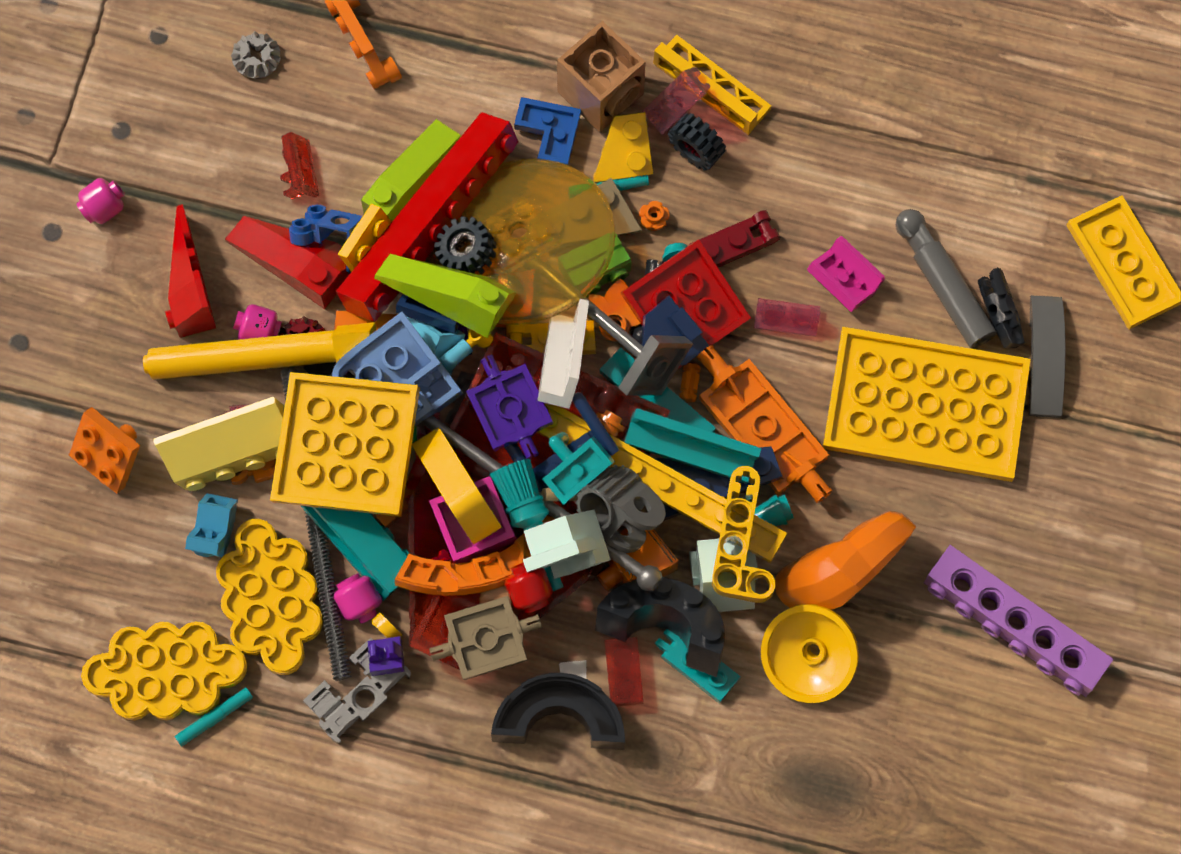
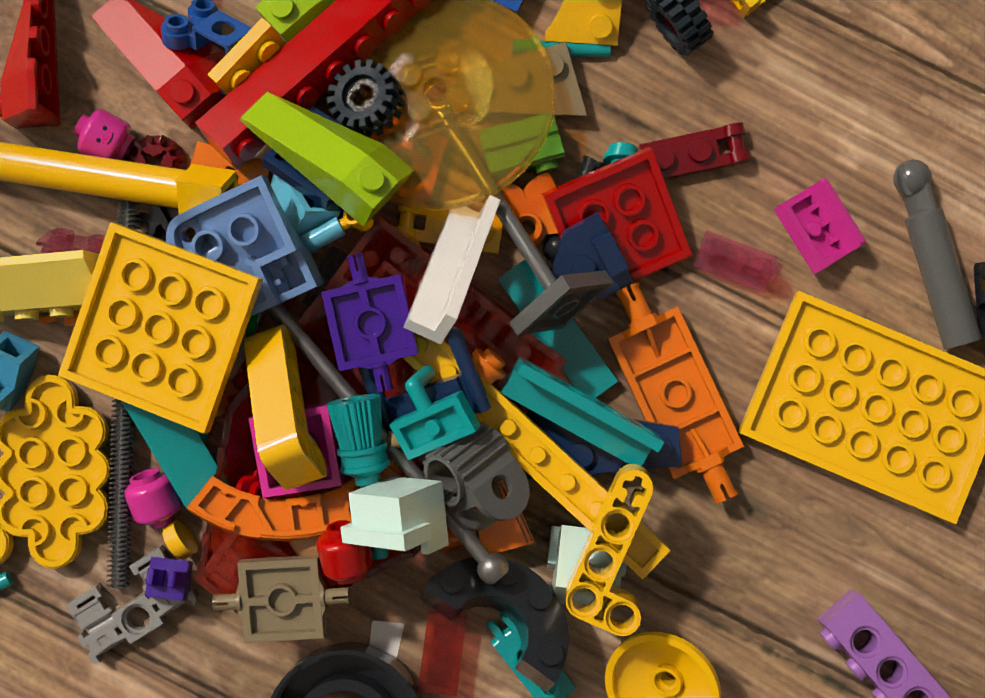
camera: 15 degrees right, 15 degrees up
orange plate [639,201,670,231] -> none
orange piece [679,363,701,403] -> none
teal cone [754,494,794,526] -> none
orange piece [775,511,916,610] -> none

